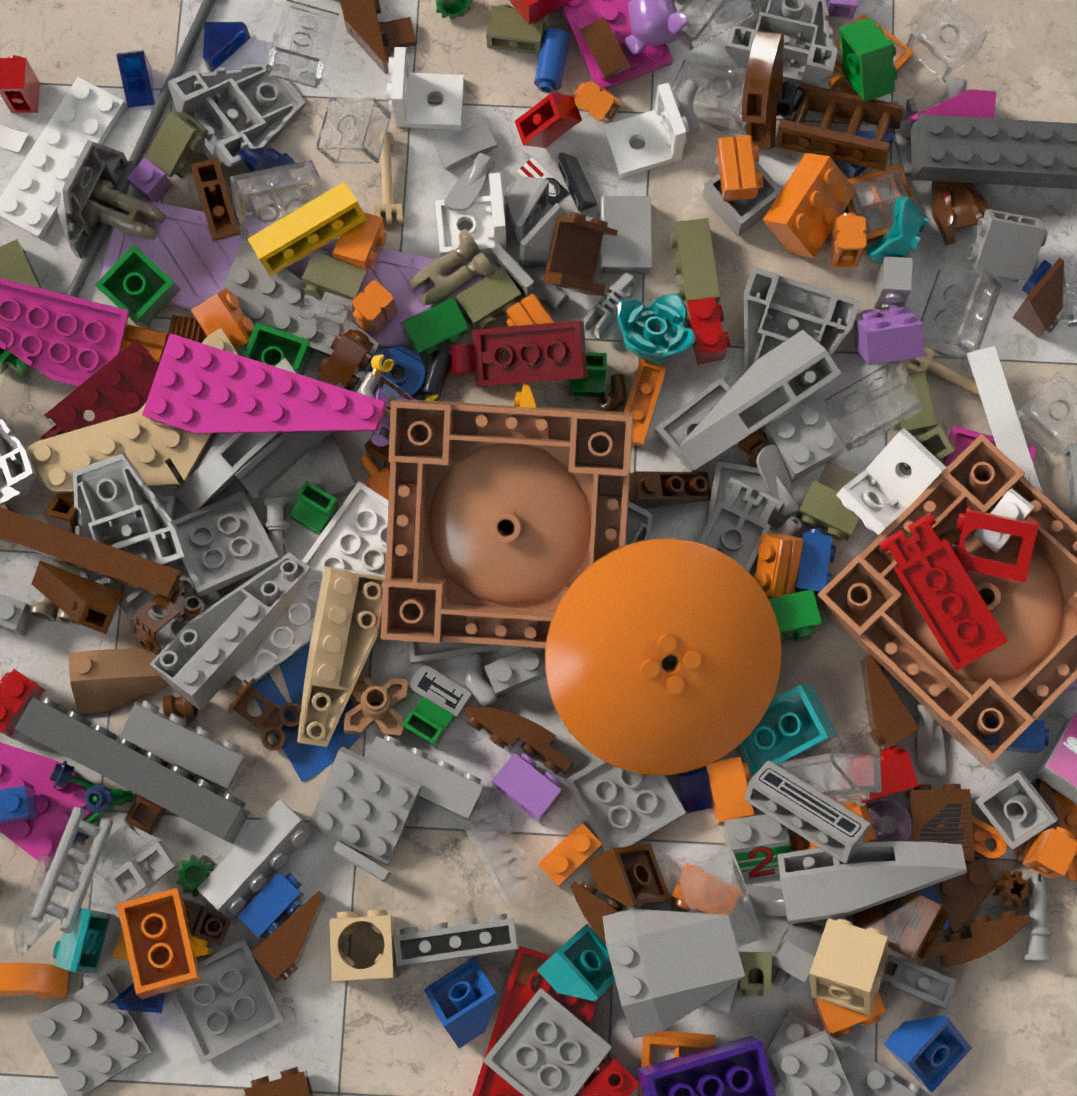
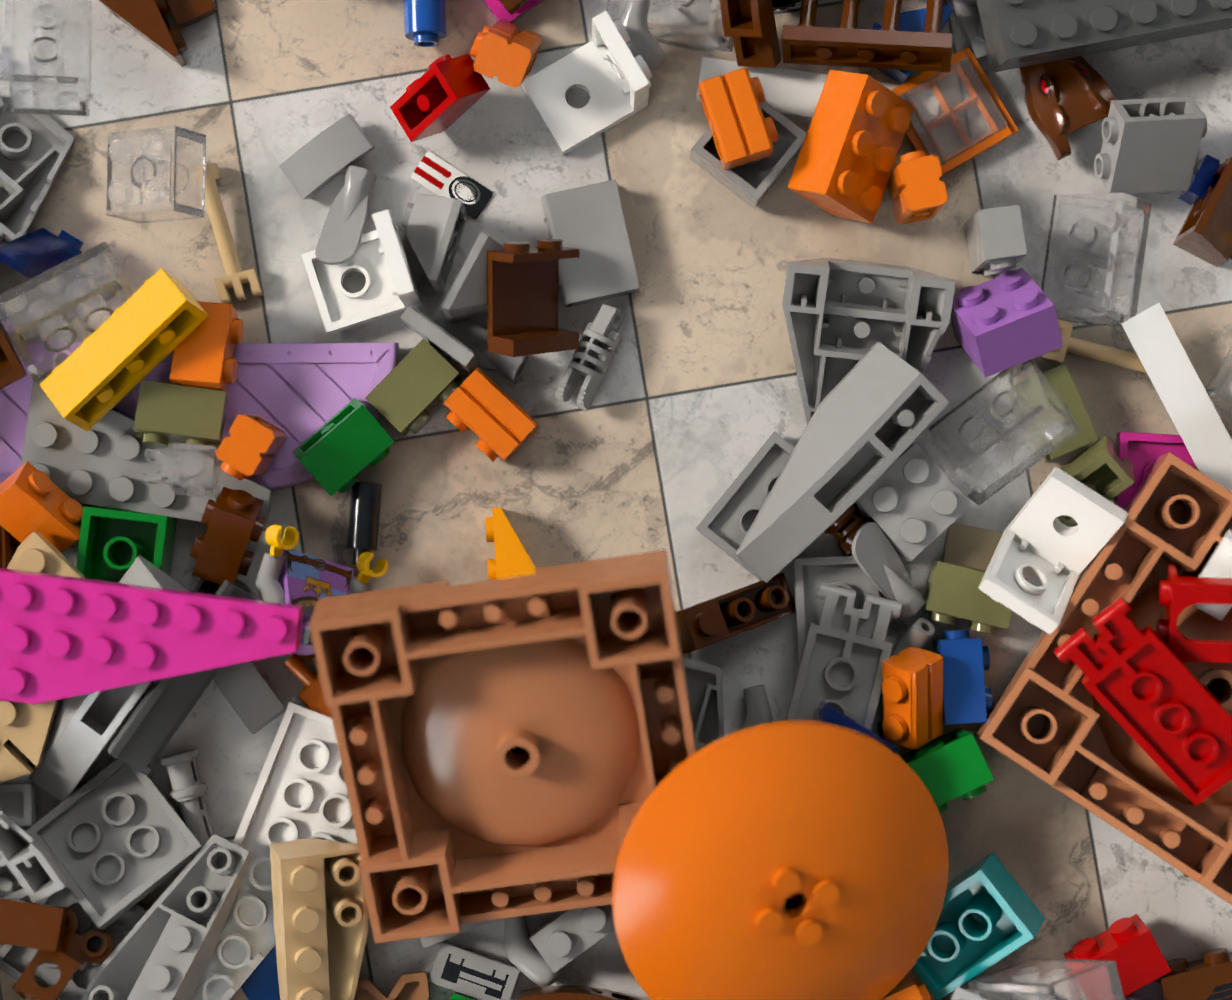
camera: 15 degrees left, 10 degrees up
green piece [289,481,340,536] -> none
blue plate [369,346,425,398] -> none
white bracket [387,47,464,130] -> none
dark tan piece [409,229,495,306] -> none
dark red hinge [451,320,587,387] -> none
black slope [558,152,597,212] -> none
green piece [569,352,607,397] -> none
reddish brown arm [598,374,626,412] -> none
teal brick [617,293,695,365] -> none
orange plate [624,359,667,448] -> none
olive brick [669,218,720,306] -> none
red brick [686,296,731,365] -> none
reddish brown slope [861,654,920,748] -> none
teal brick [867,197,929,264] -> none
light grey piece [916,705,946,777] -> none

